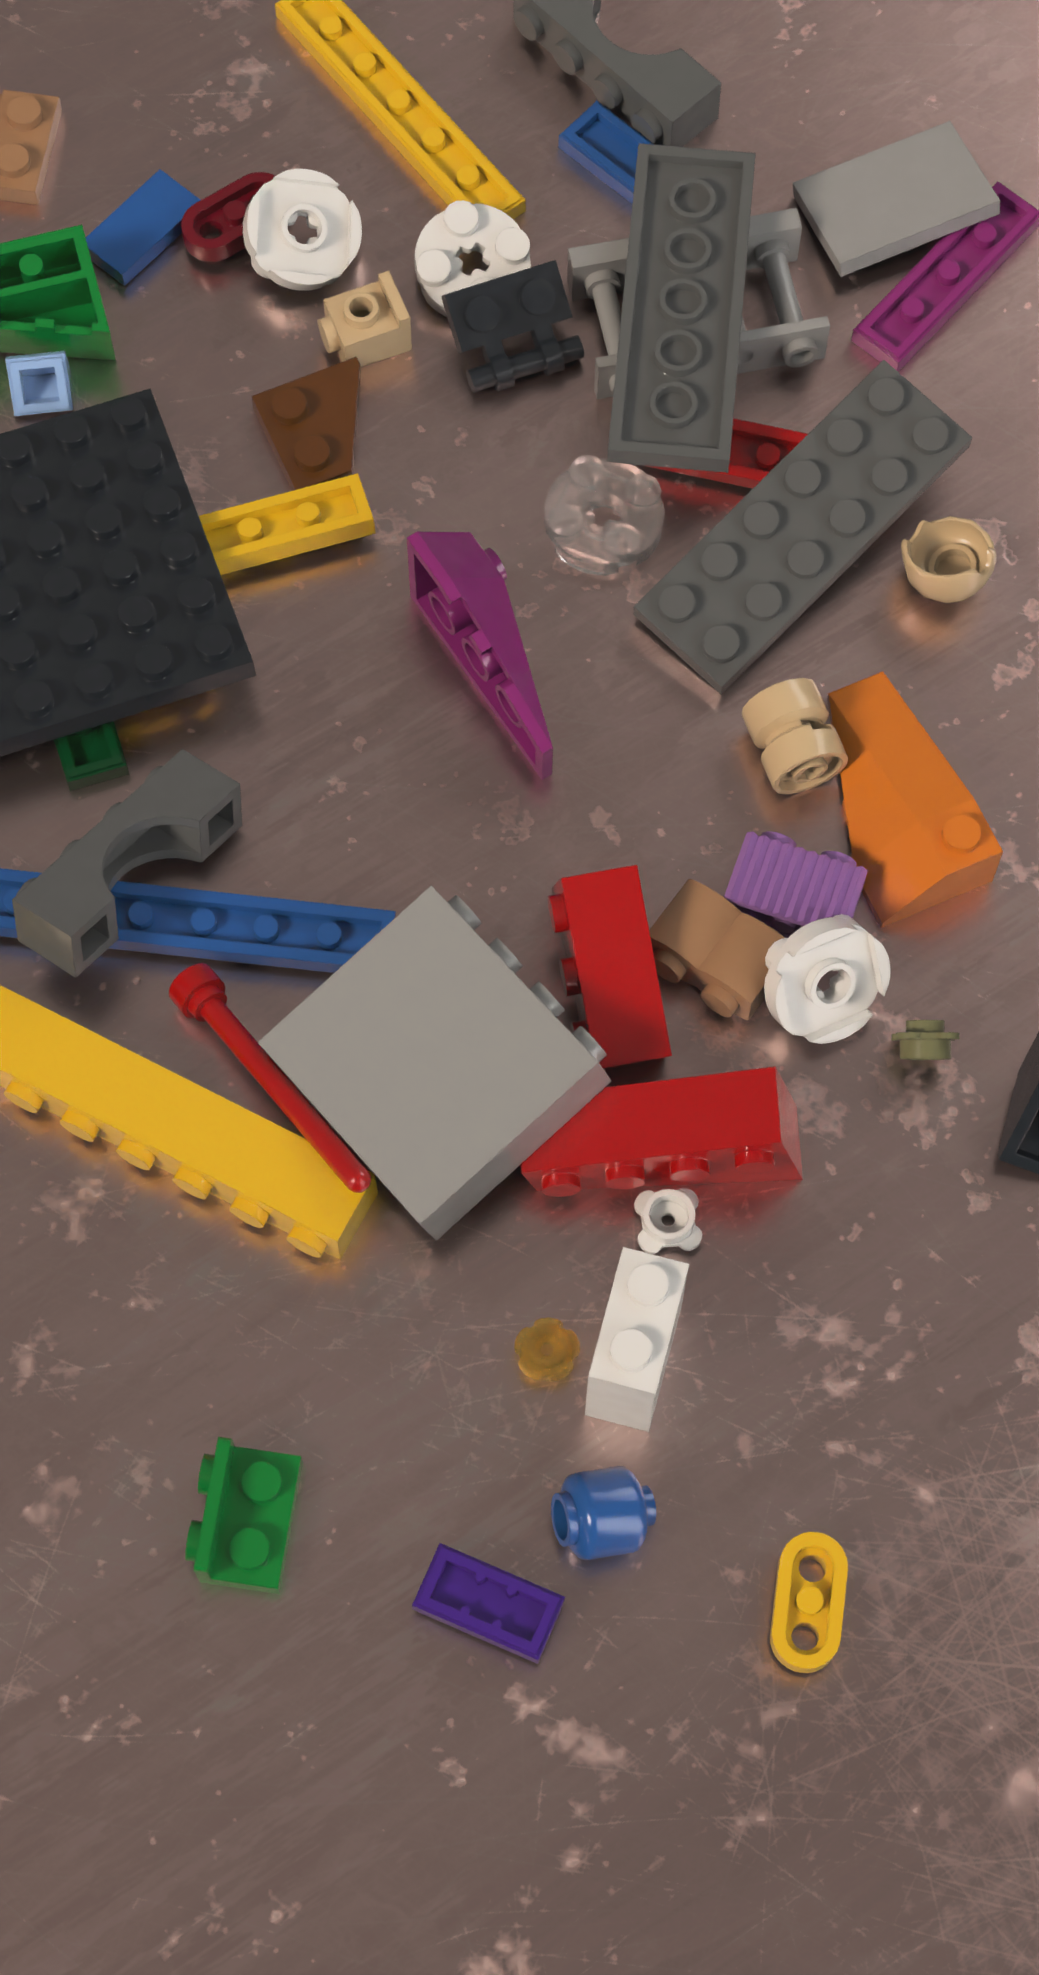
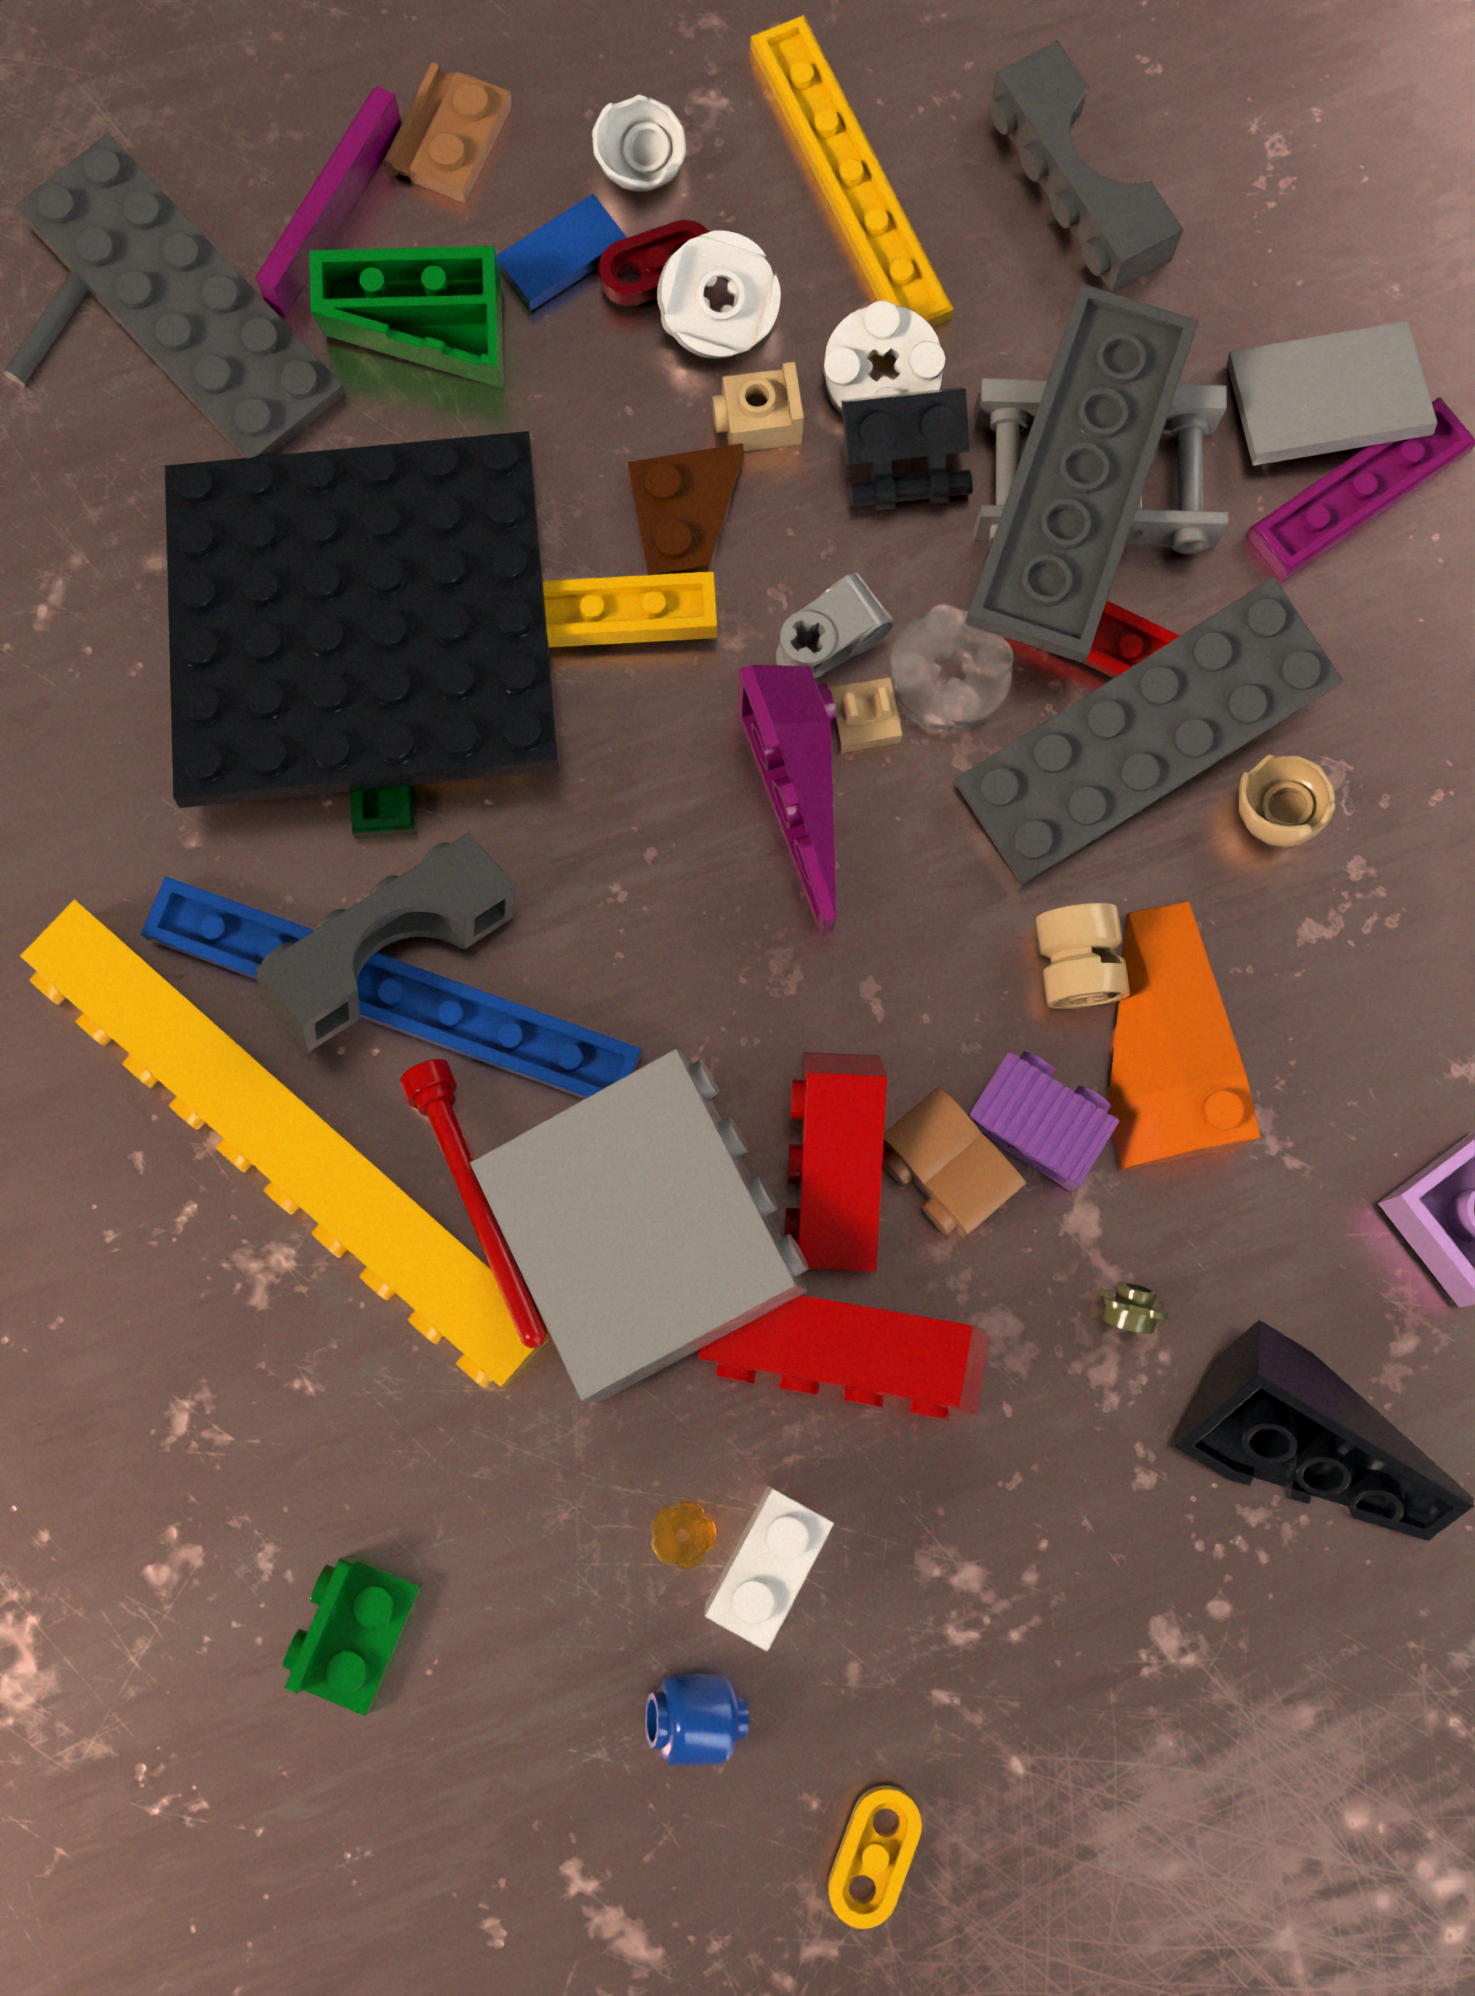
camera: 10 degrees right, 10 degrees up
light blue slope [5,351,74,416] -> none
dark purple plate [412,1543,565,1664] -> none
blue tile [558,101,655,204] -> none
white plate [634,1187,702,1254] -> none
white plate [764,914,891,1044] -> none
none -> white hair [592,94,686,192]
none -> light grey piece [775,573,895,682]
none -> tan tile [830,677,903,753]

